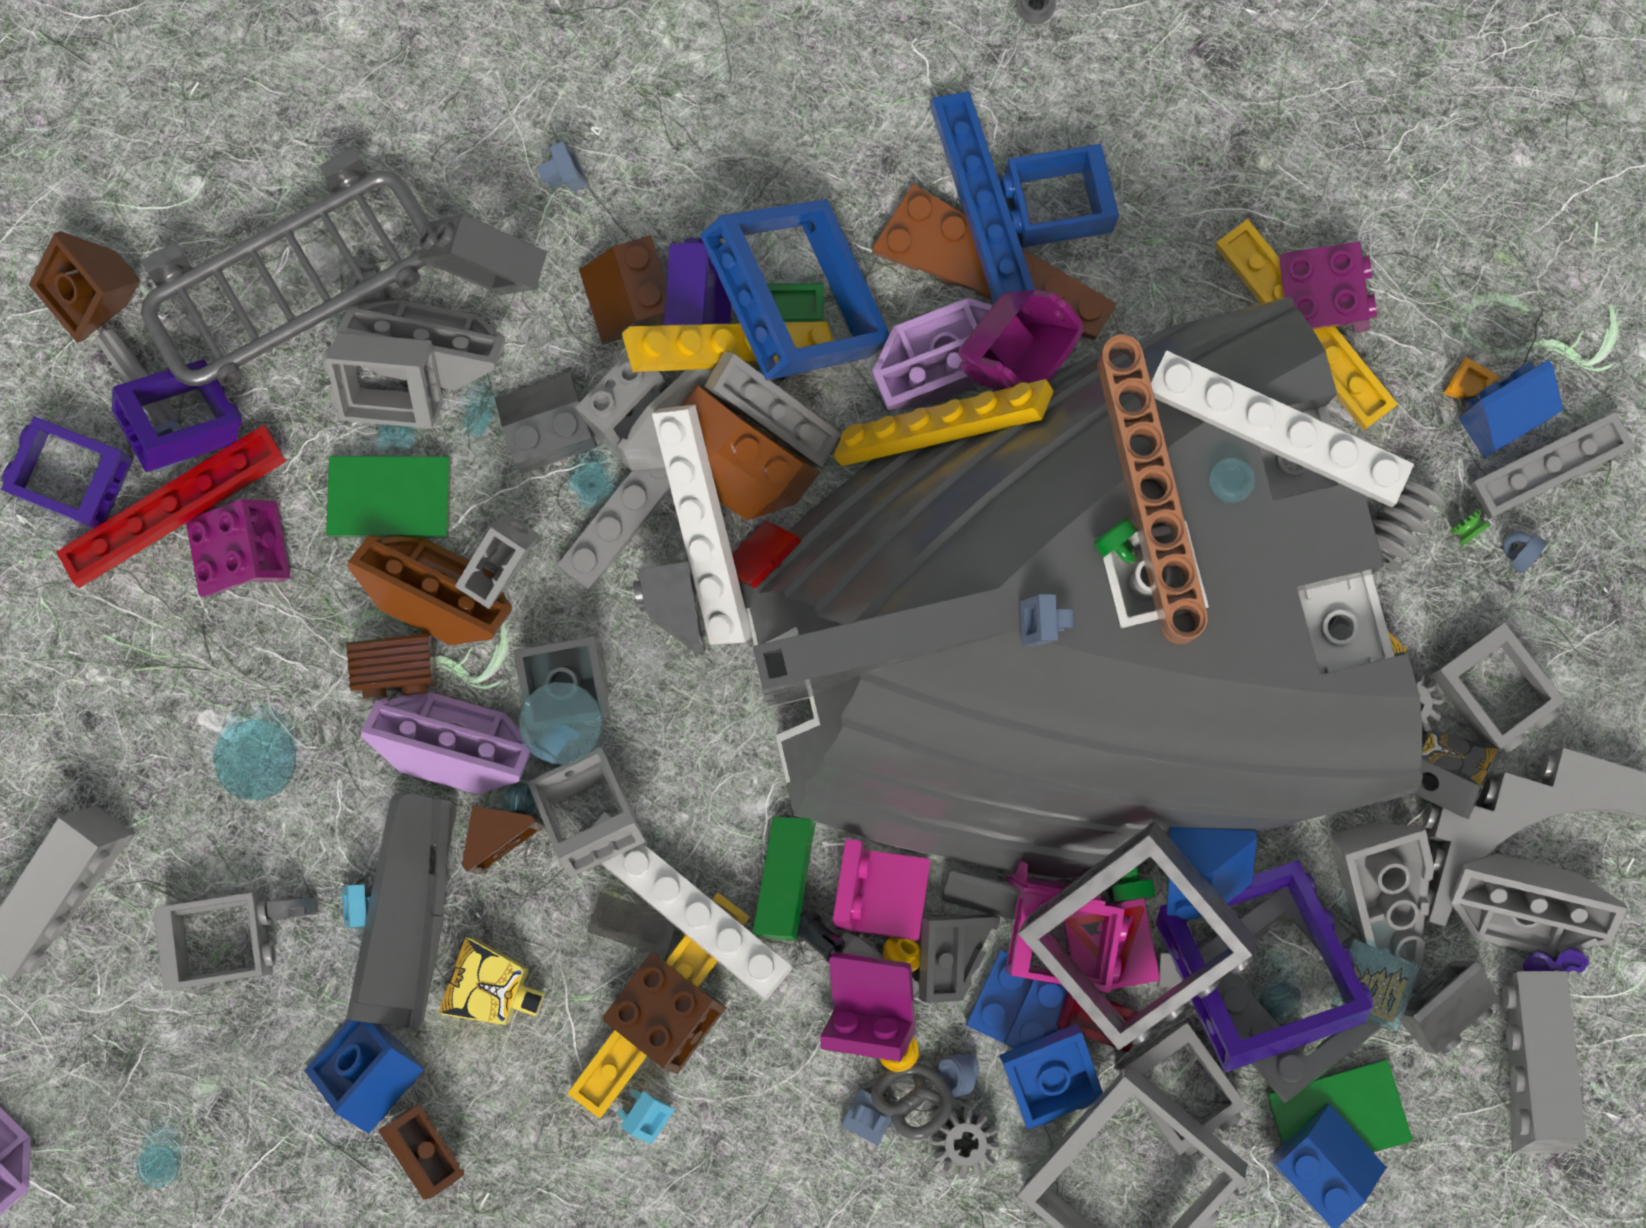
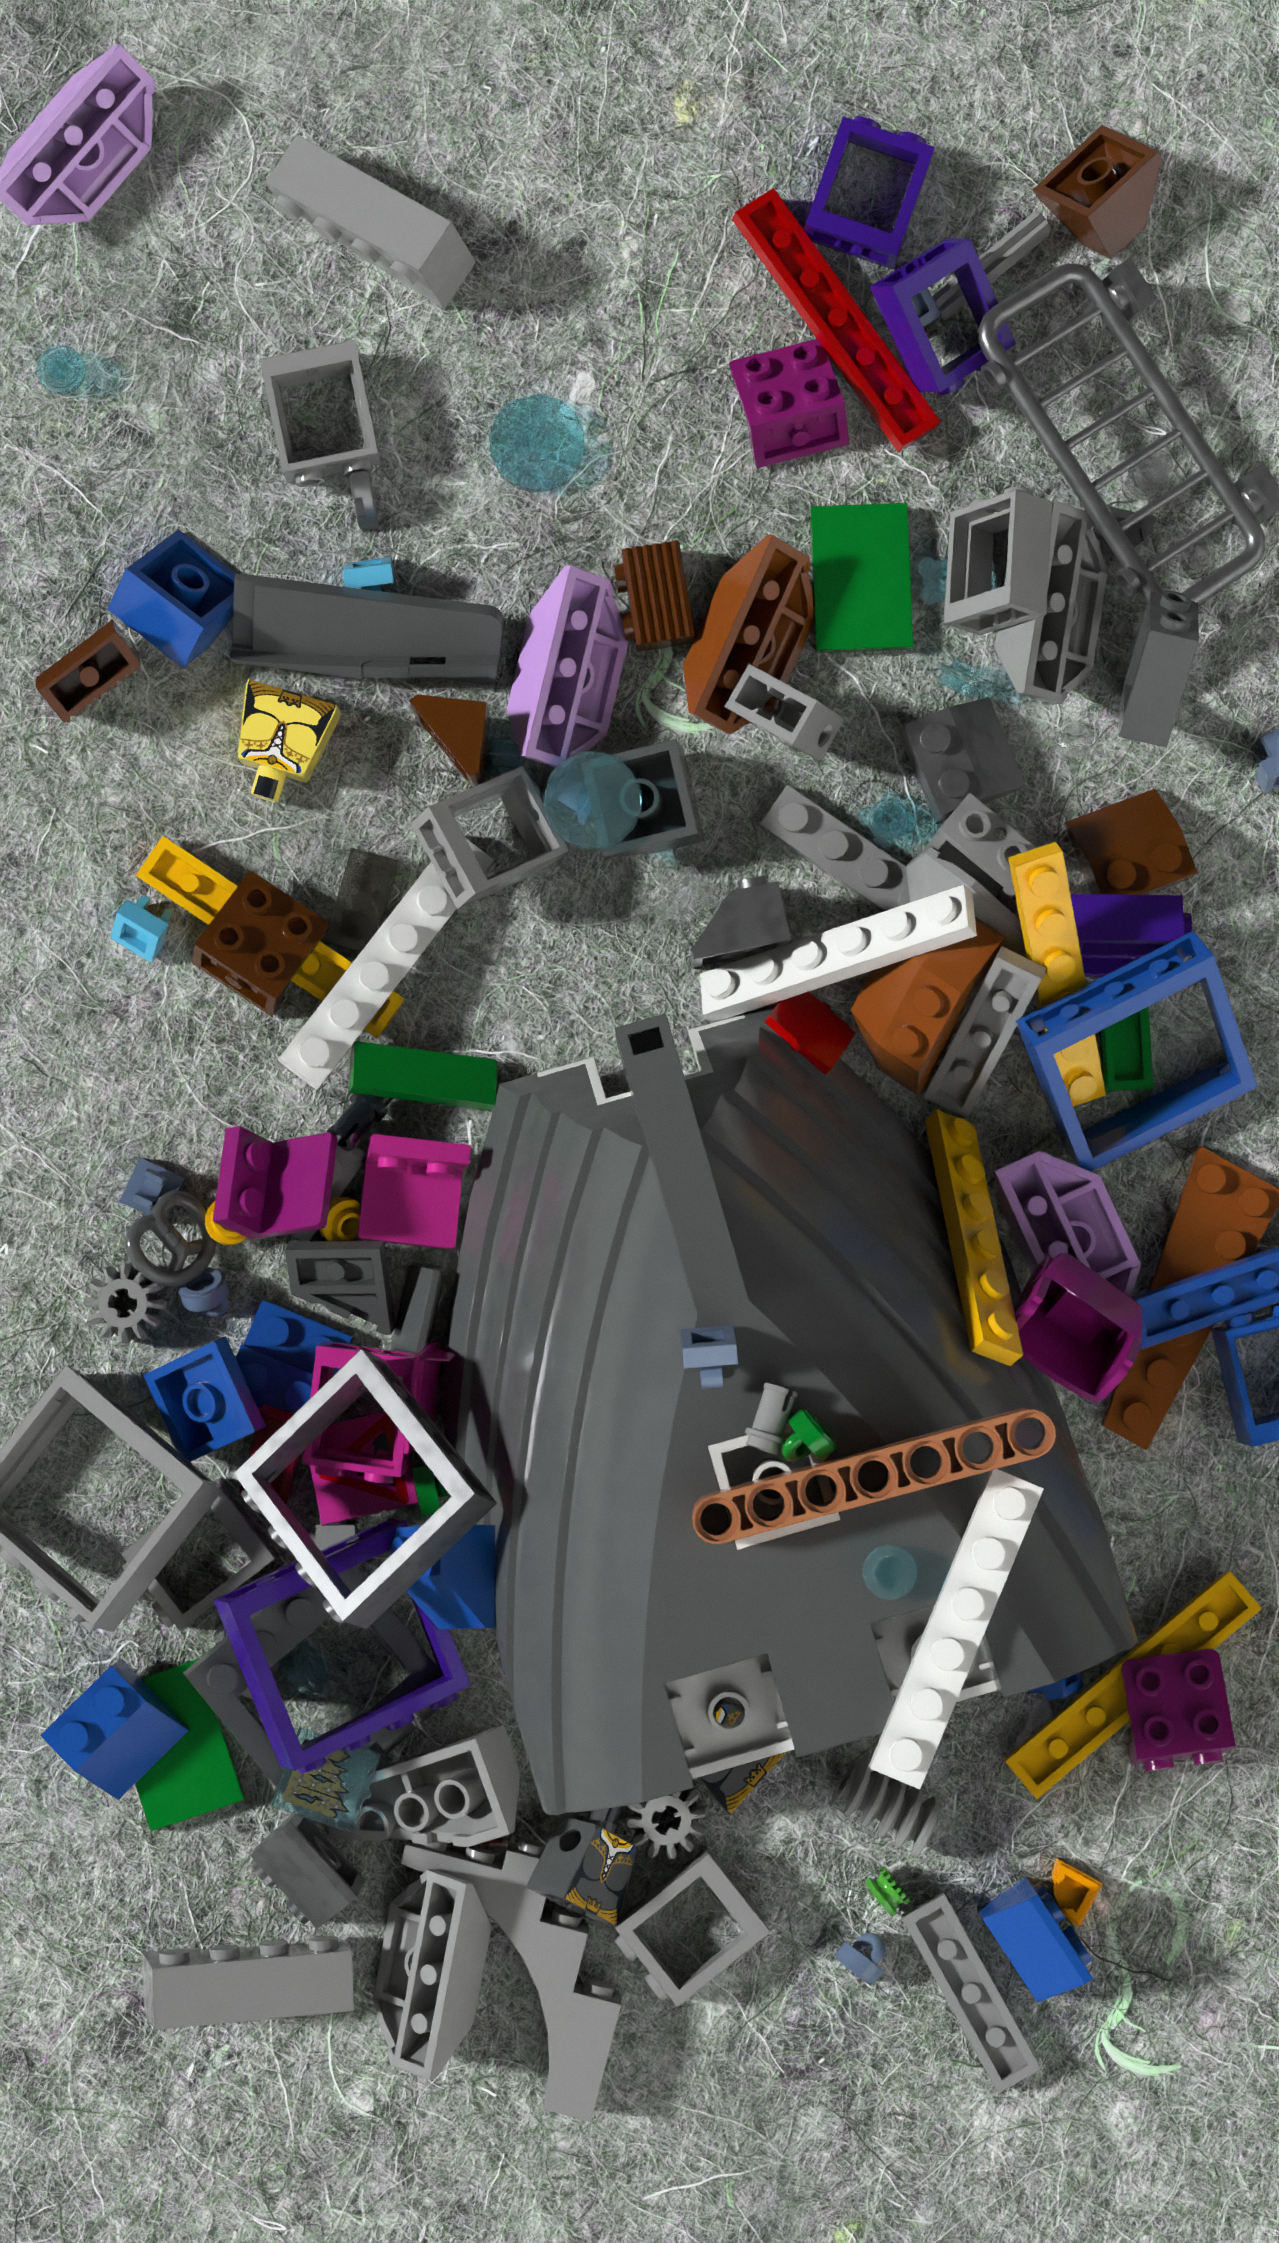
camera: 85 degrees right, 5 degrees up
dark purple piece [1523,947,1590,973] -> none
none -> light grey pin [745,1383,798,1455]

